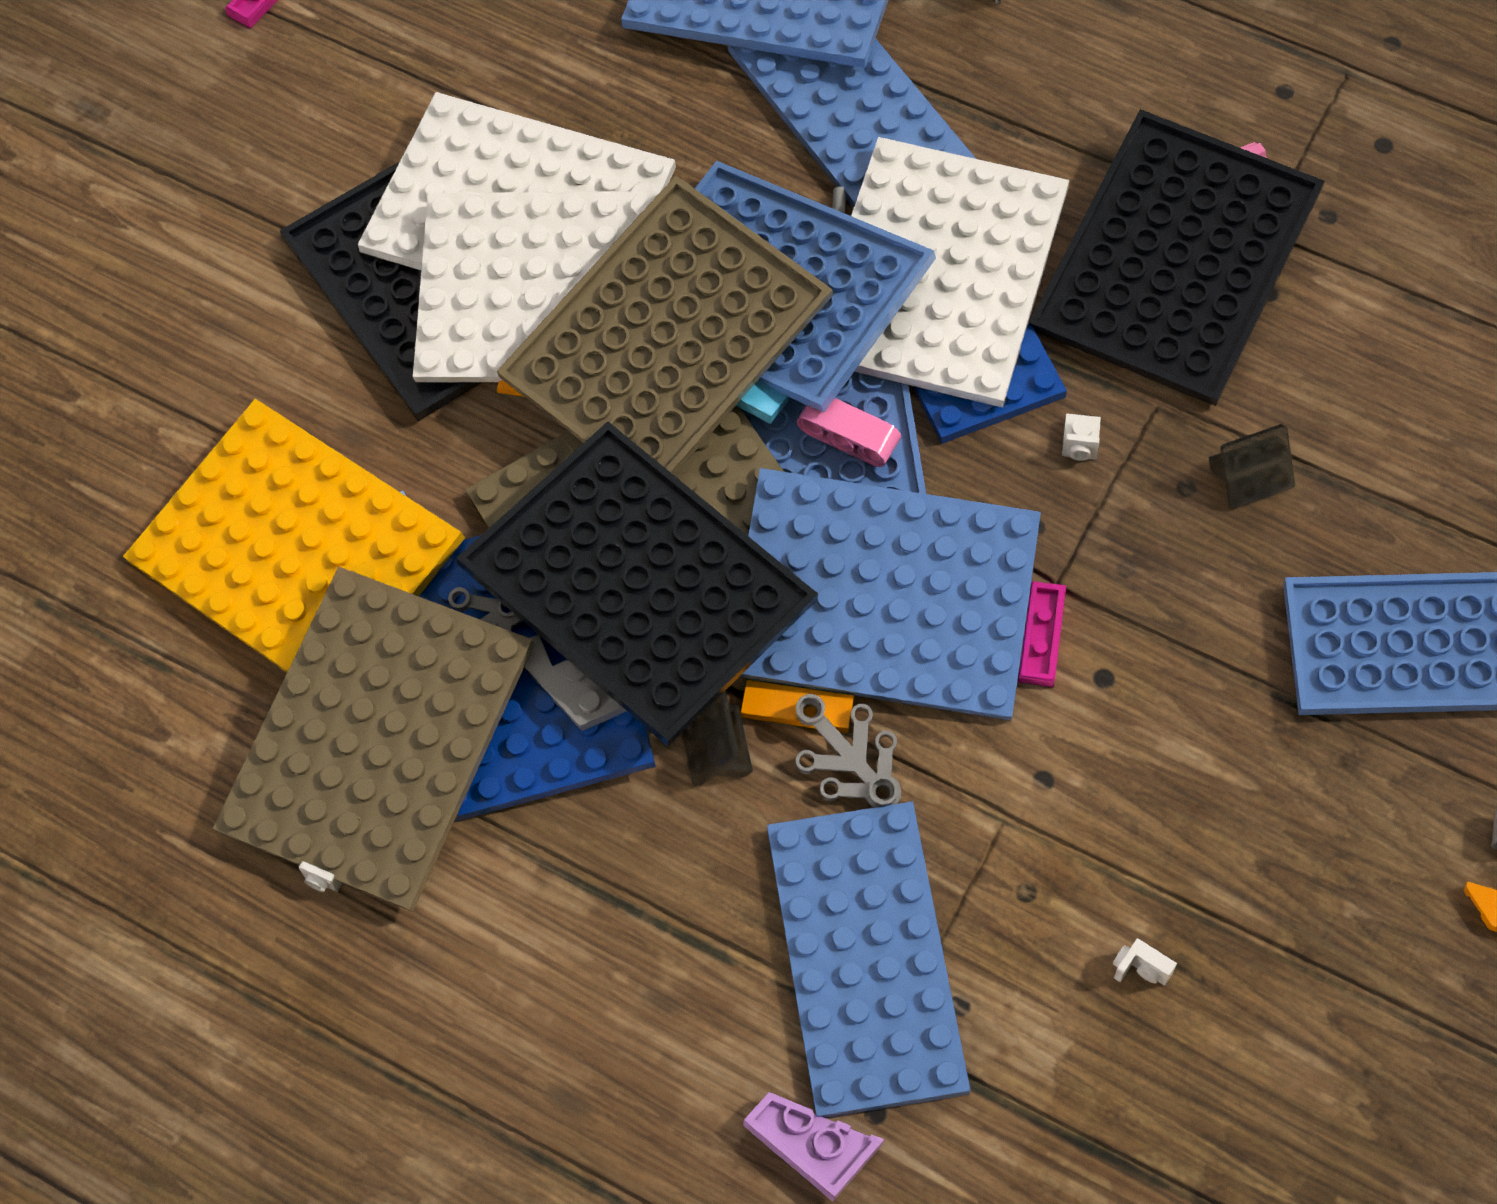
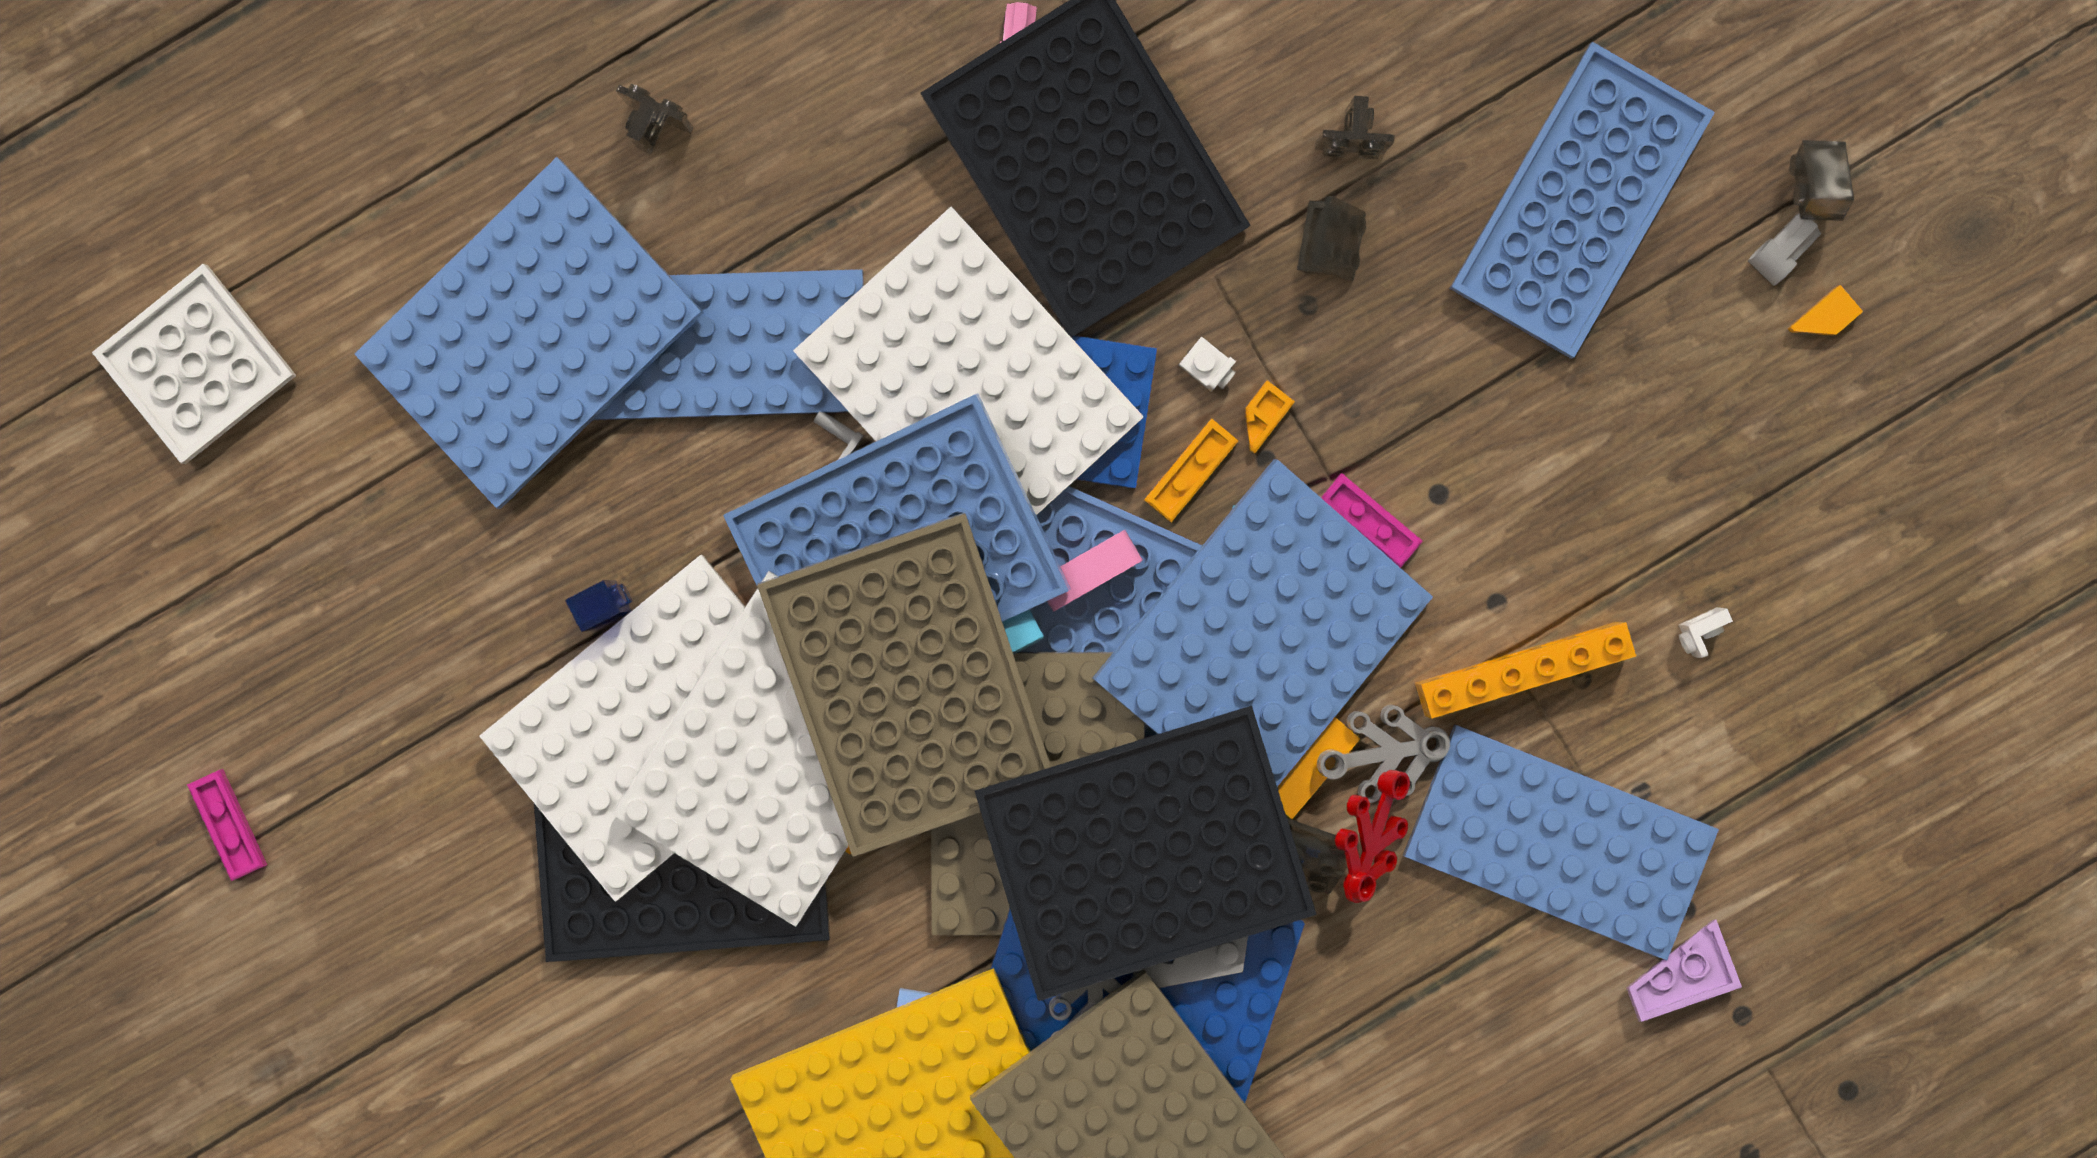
camera: 65 degrees left, 25 degrees up
none -> clear blue brick [565,580,632,632]
none -> light orange tile [1144,418,1238,523]
none -> light orange tile [1245,380,1295,454]
none -> clear smoke bracket [1315,96,1395,159]
none -> red plant [1335,770,1410,903]
none -> light orange brick [1415,622,1636,719]

